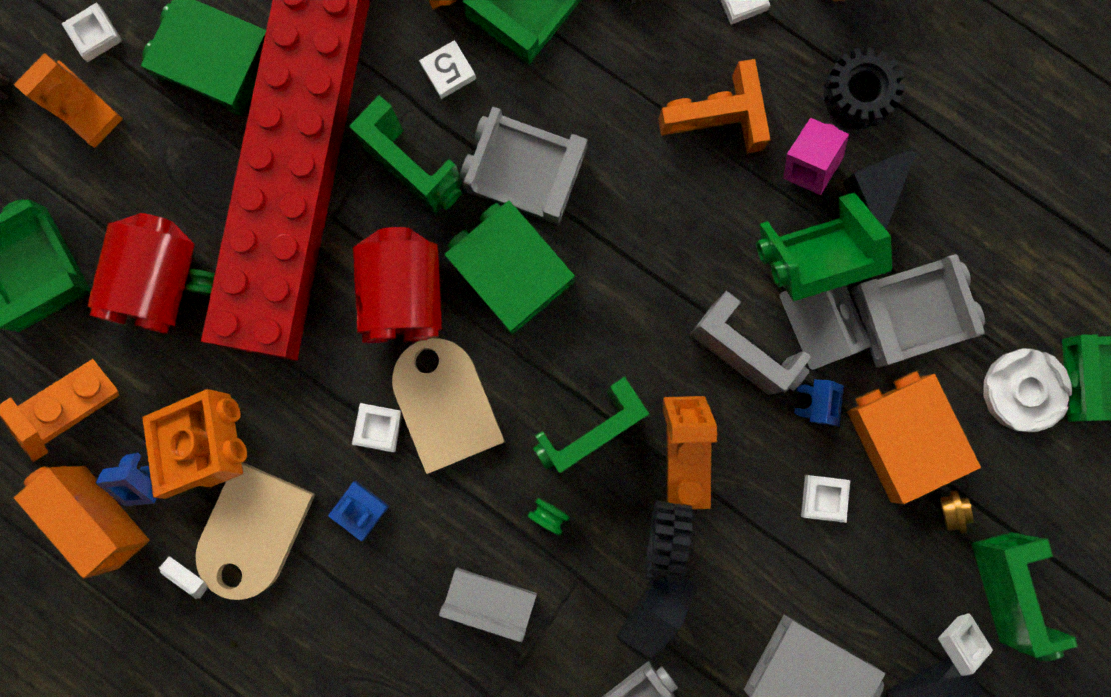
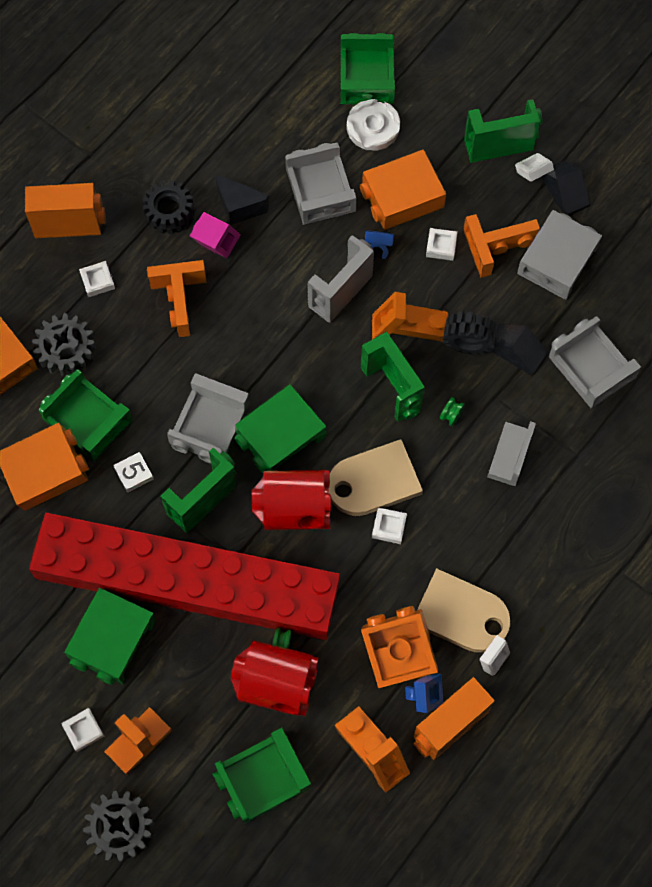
camera: 90 degrees left, 15 degrees down
blue tile [328,481,389,541] -> none
green panel [756,193,892,302] -> none
light grey panel [780,285,872,370] -> none
pearl gold plate [940,490,974,534] -> none
none -> orange bracket [464,214,540,277]

